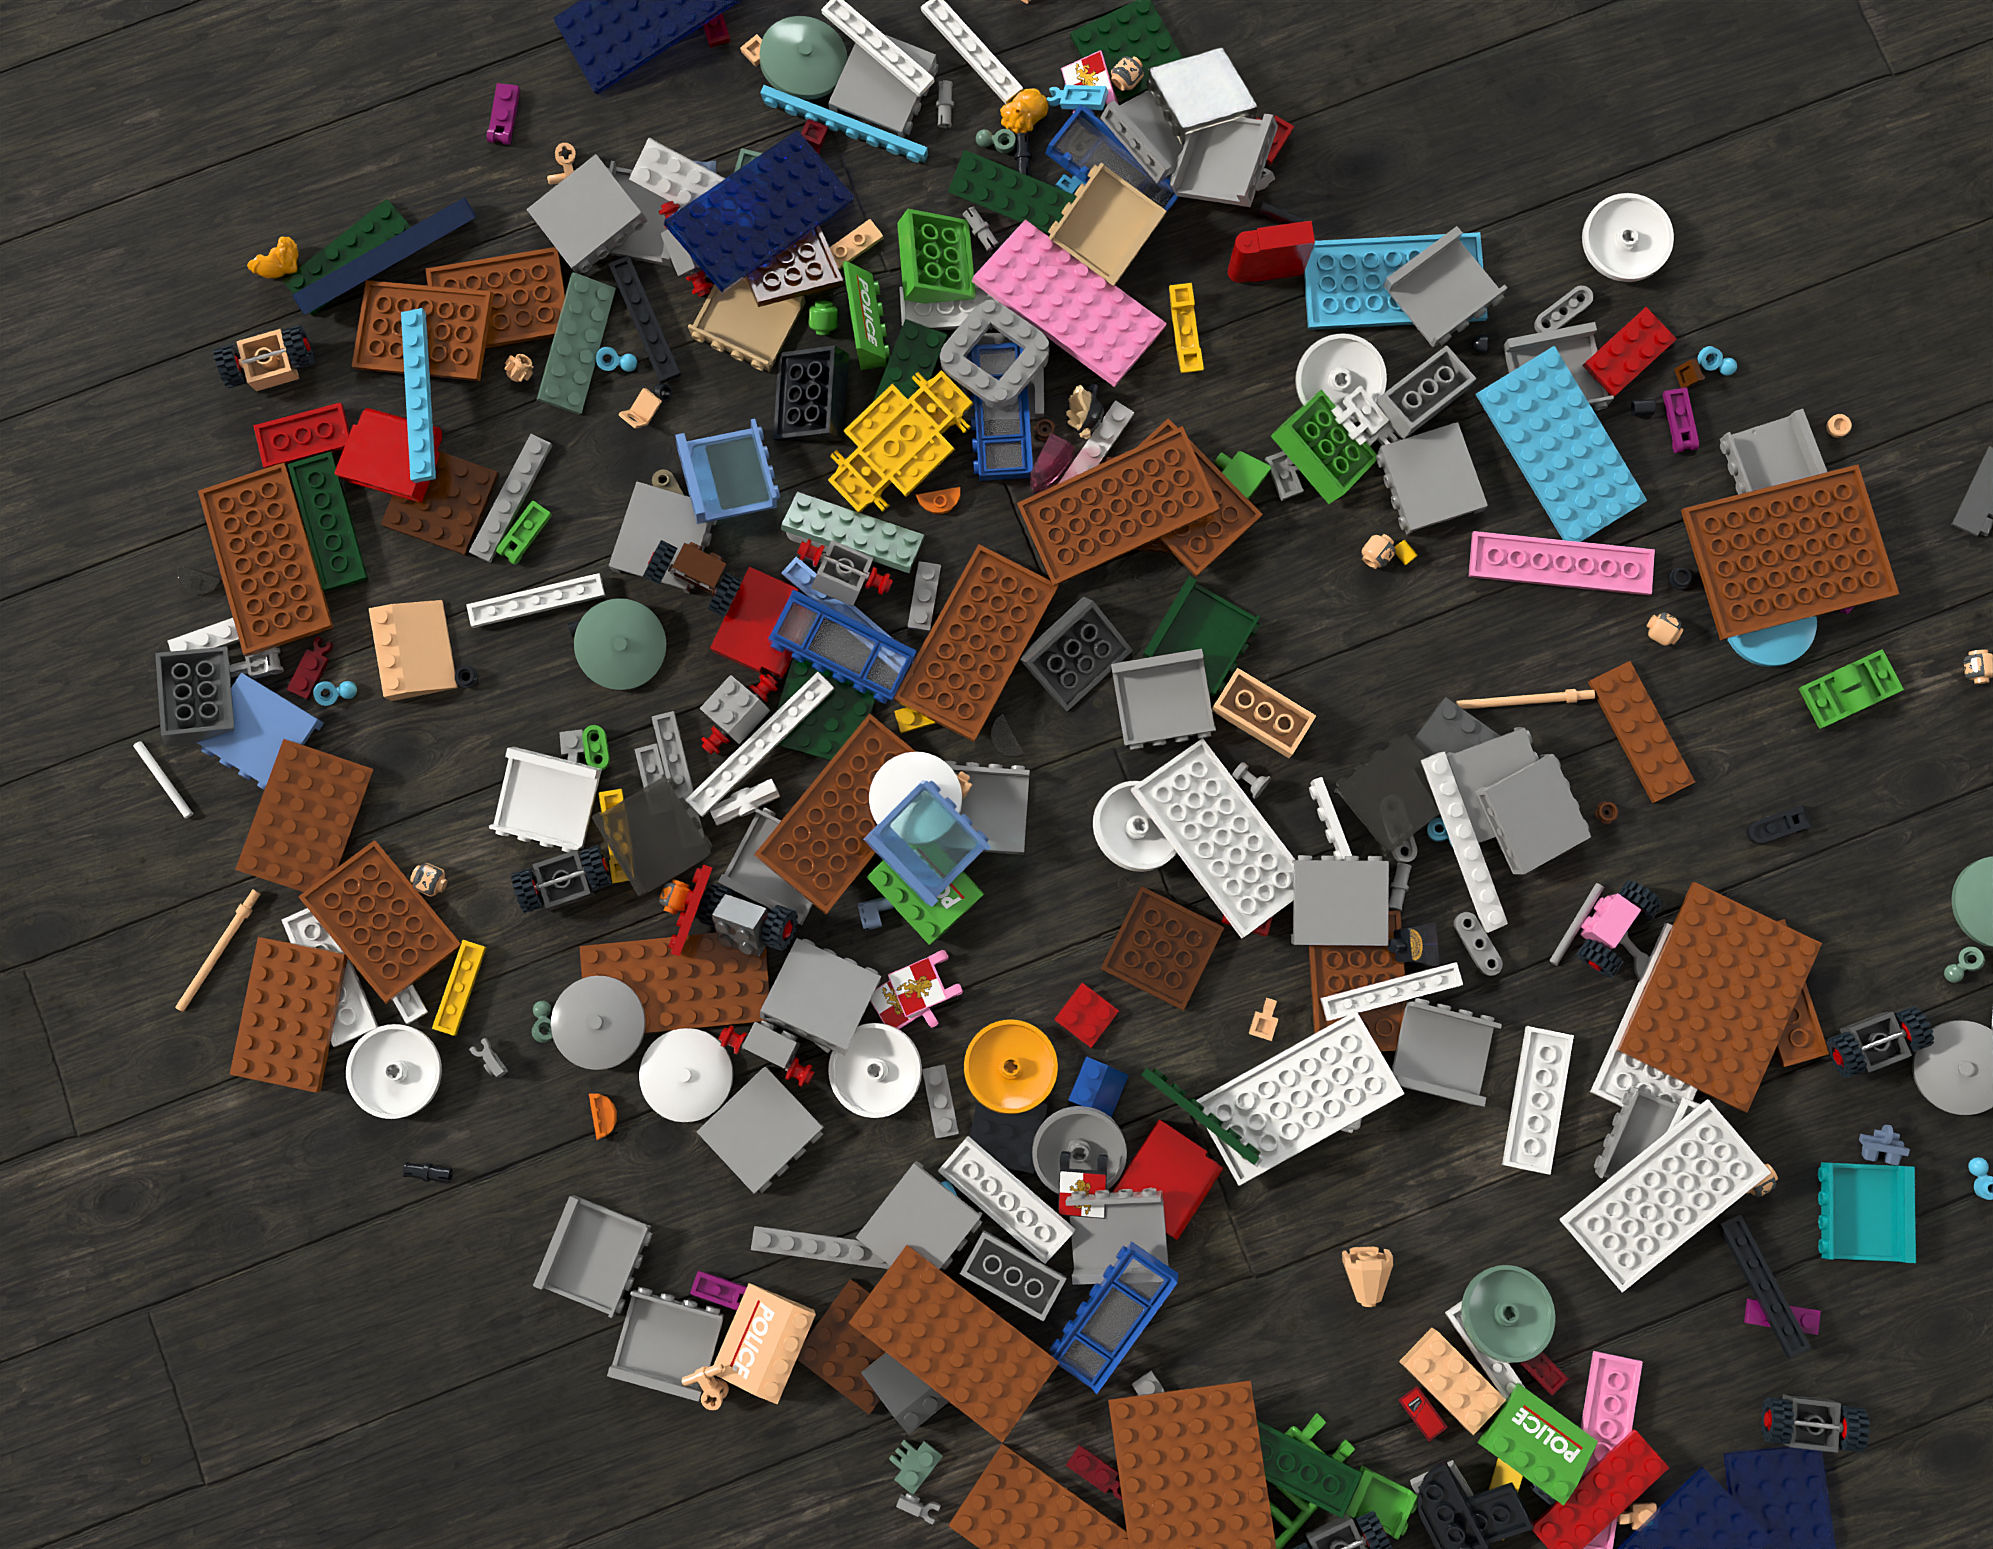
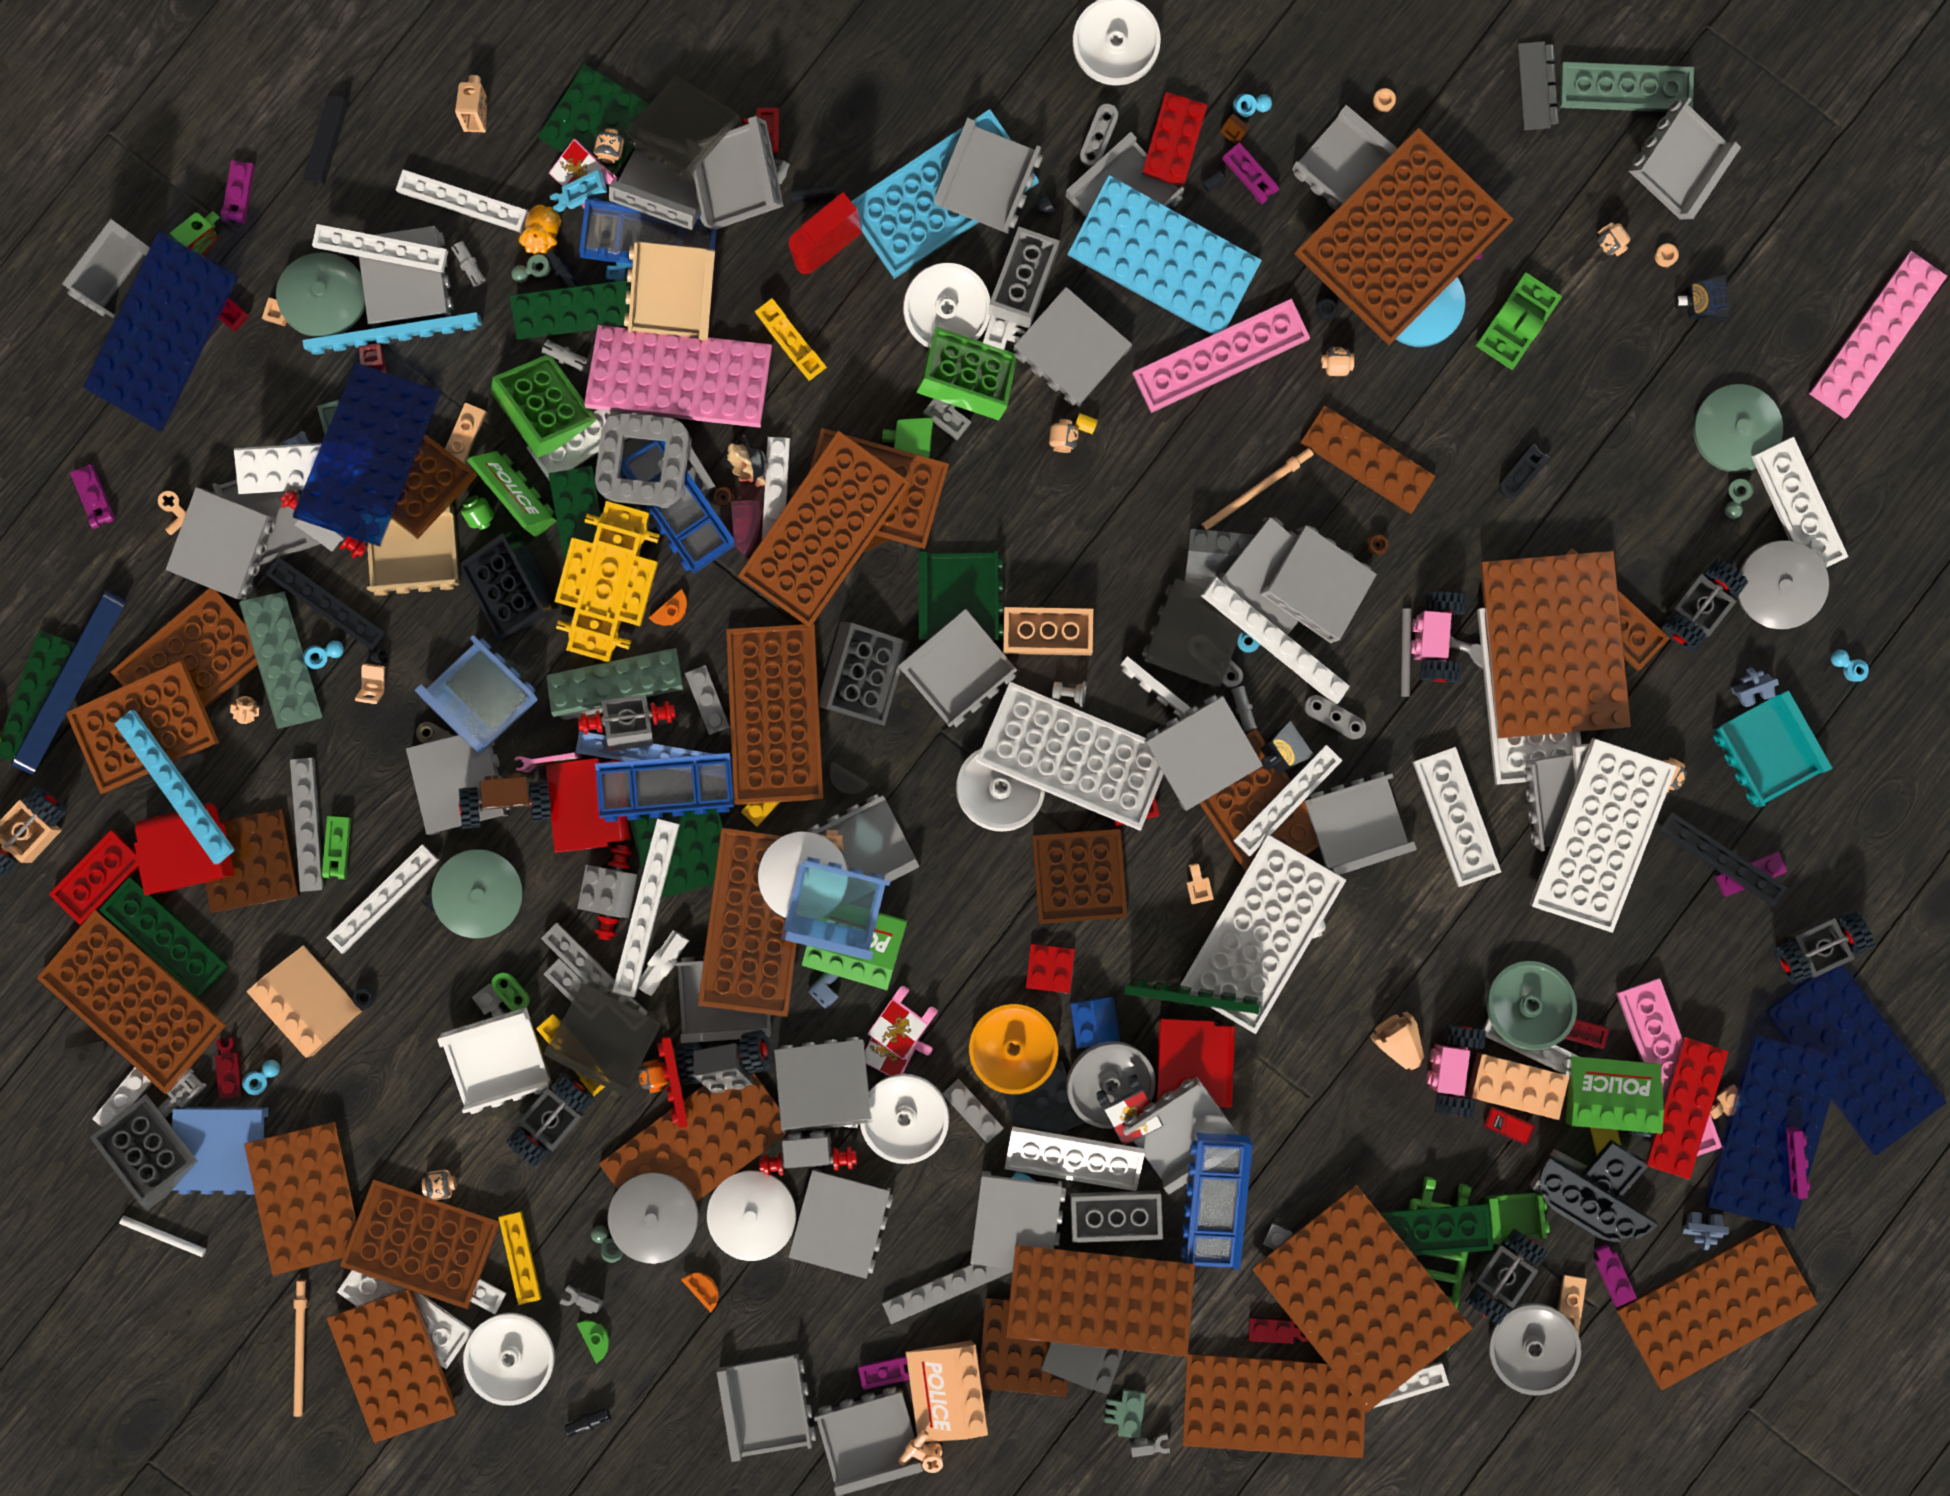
camera: 30 degrees left, 5 degrees up
white plate [1331,386,1389,445] -> none
none -> bright pink flag [514,753,582,773]
none -> bright green plate [577,1320,610,1364]
none -> brick [1427,1025,1486,1118]

